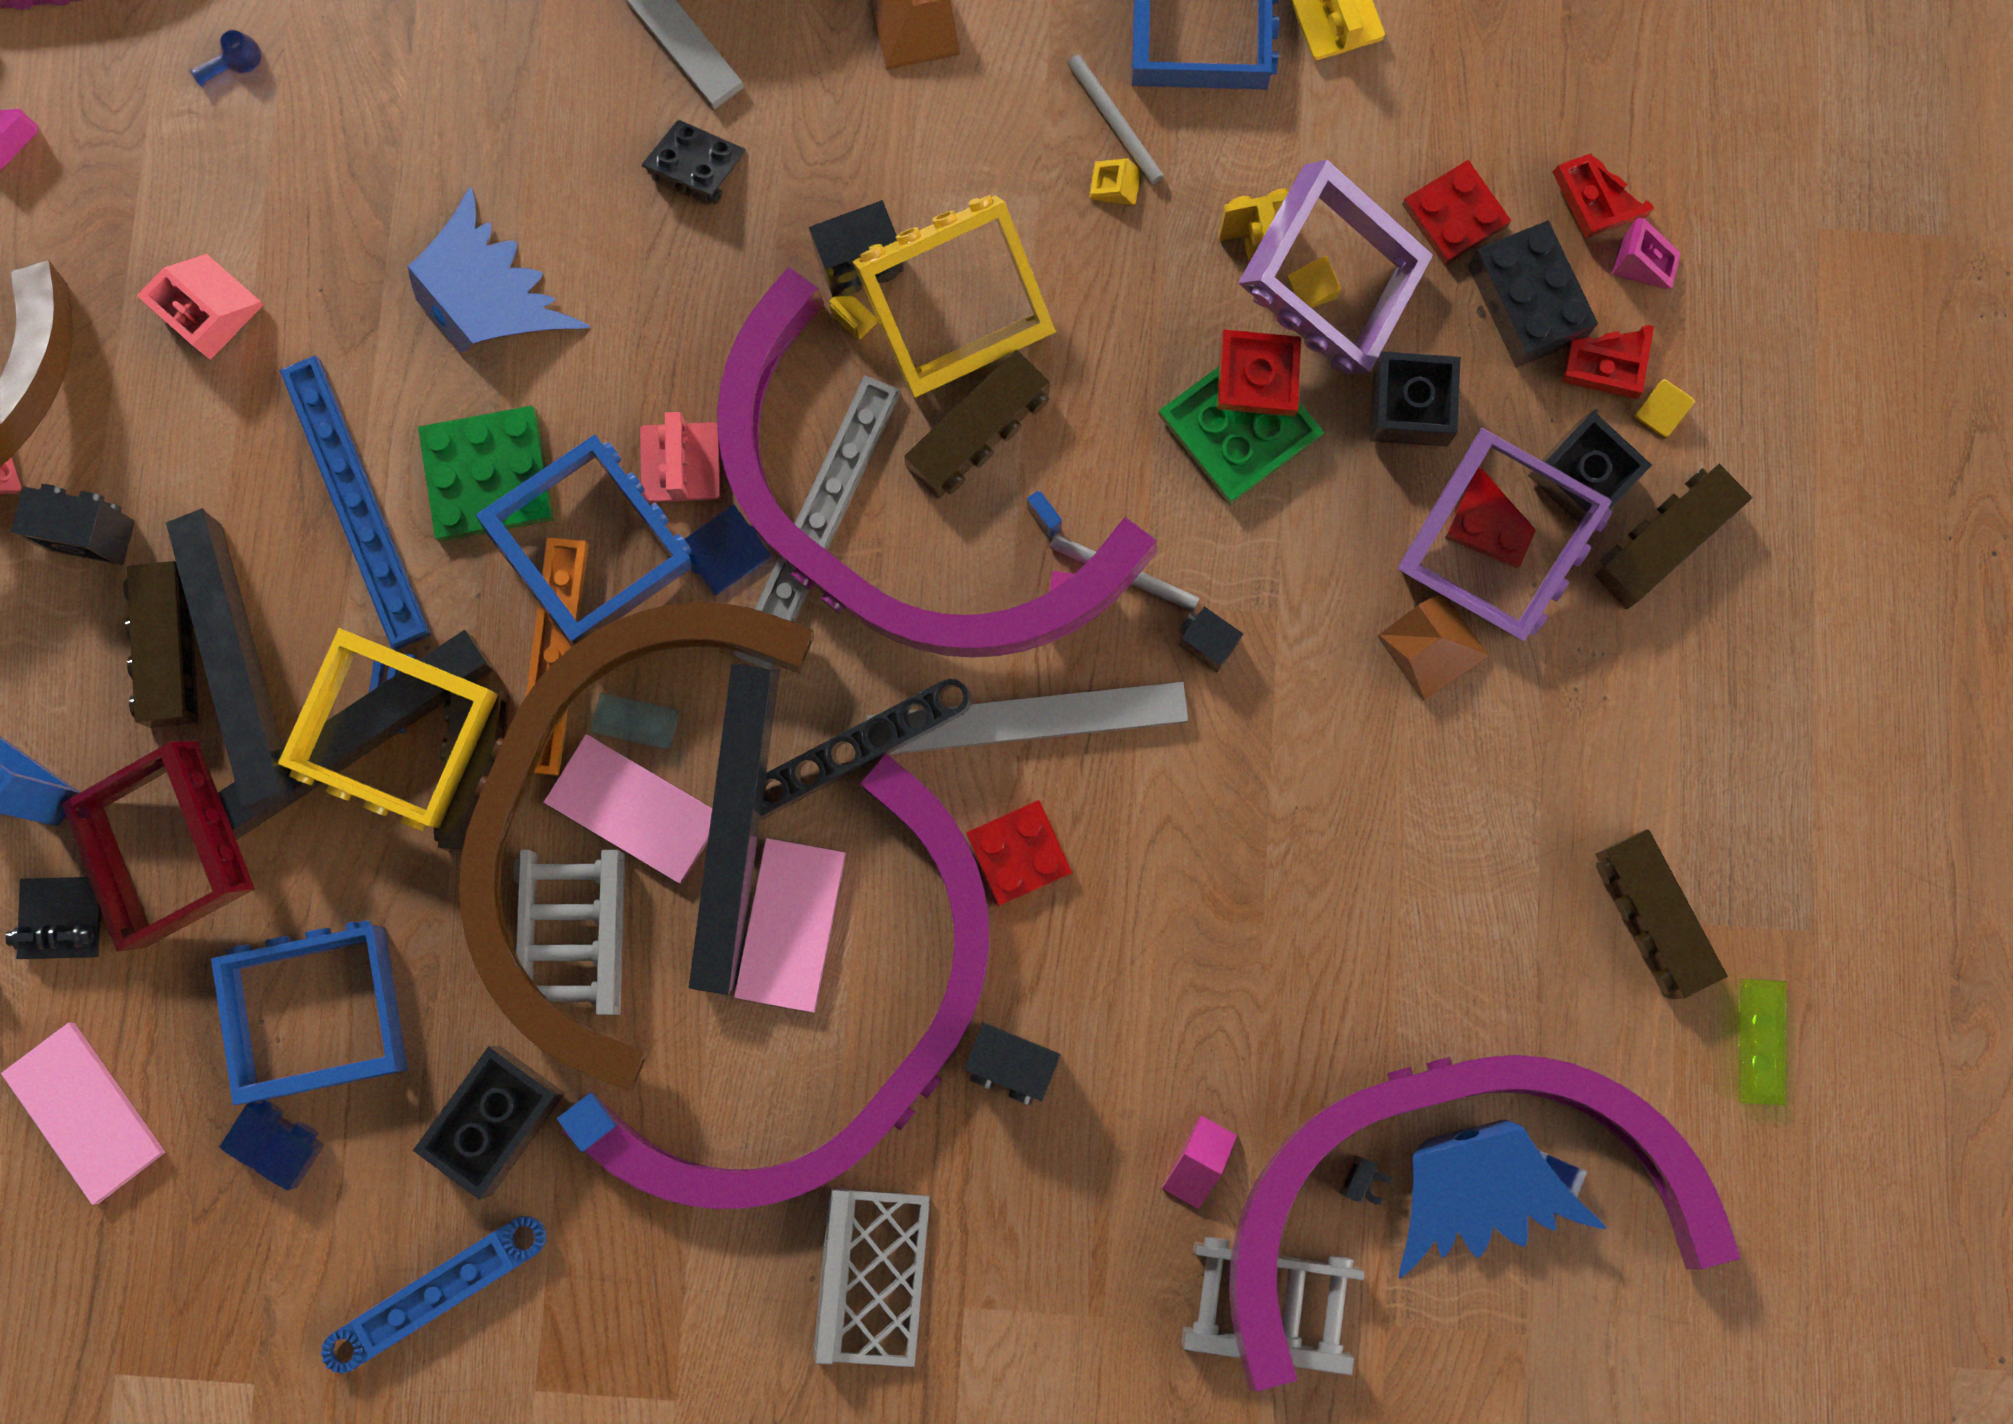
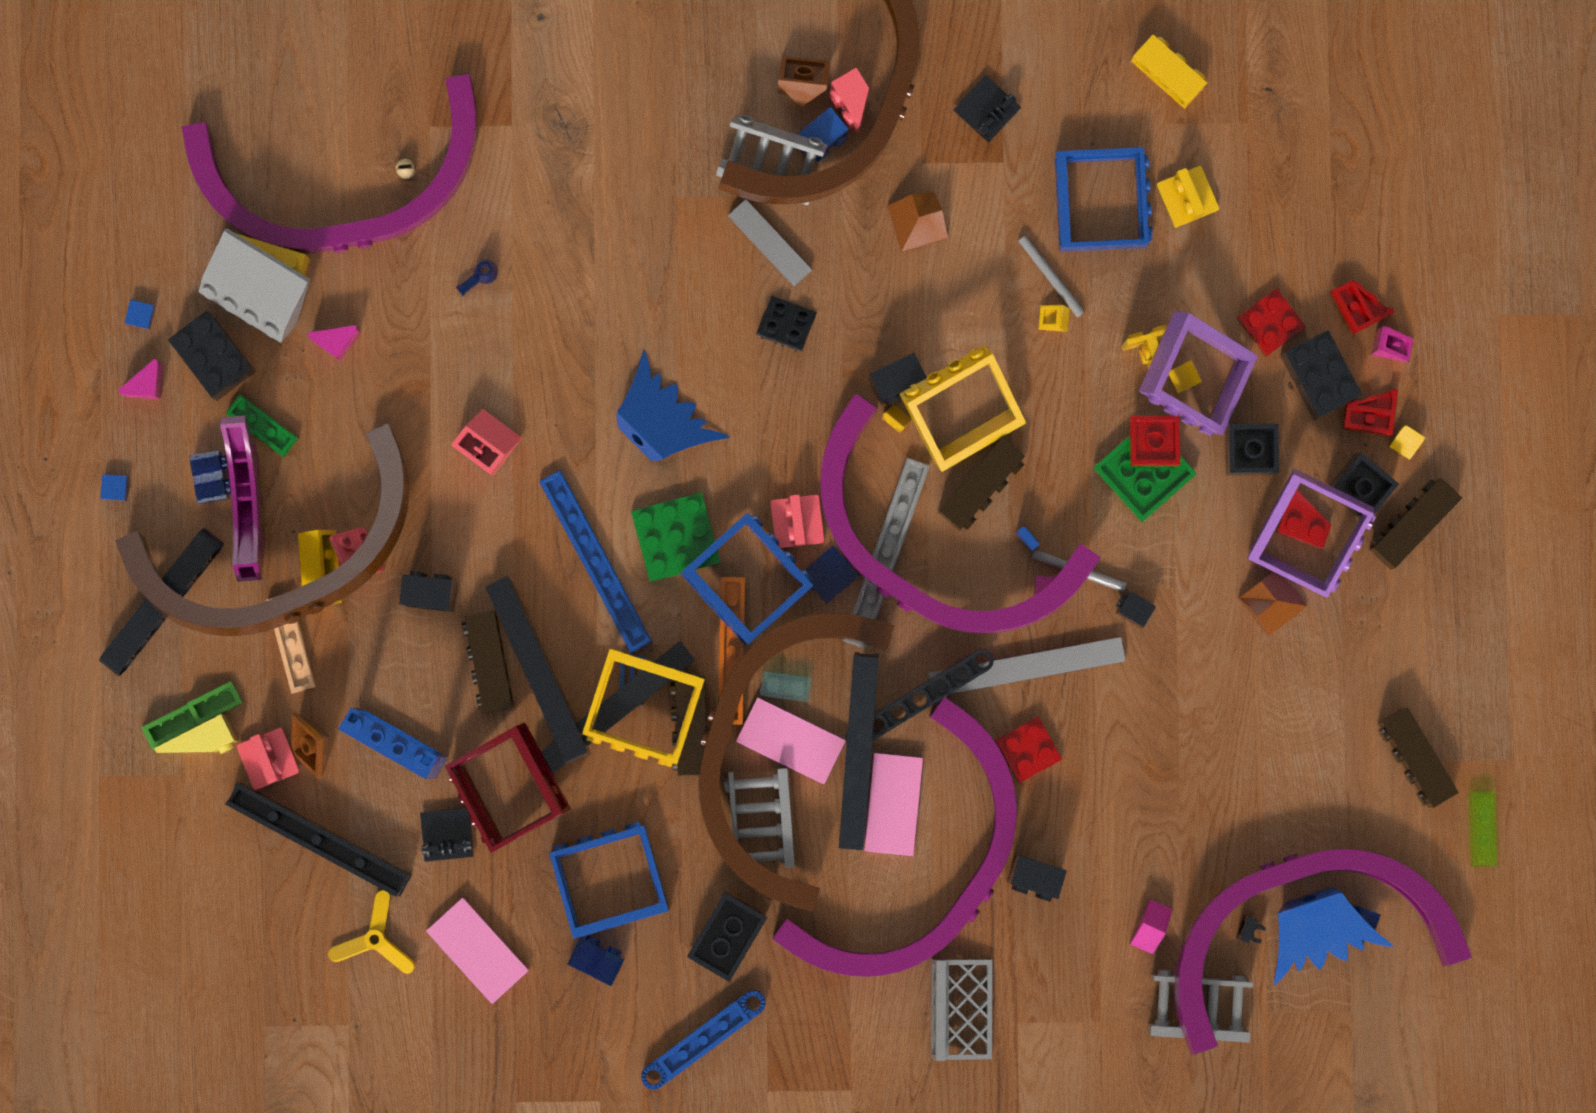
camera: 10 degrees left, 5 degrees up
blue tile [557,1092,618,1152] -> none

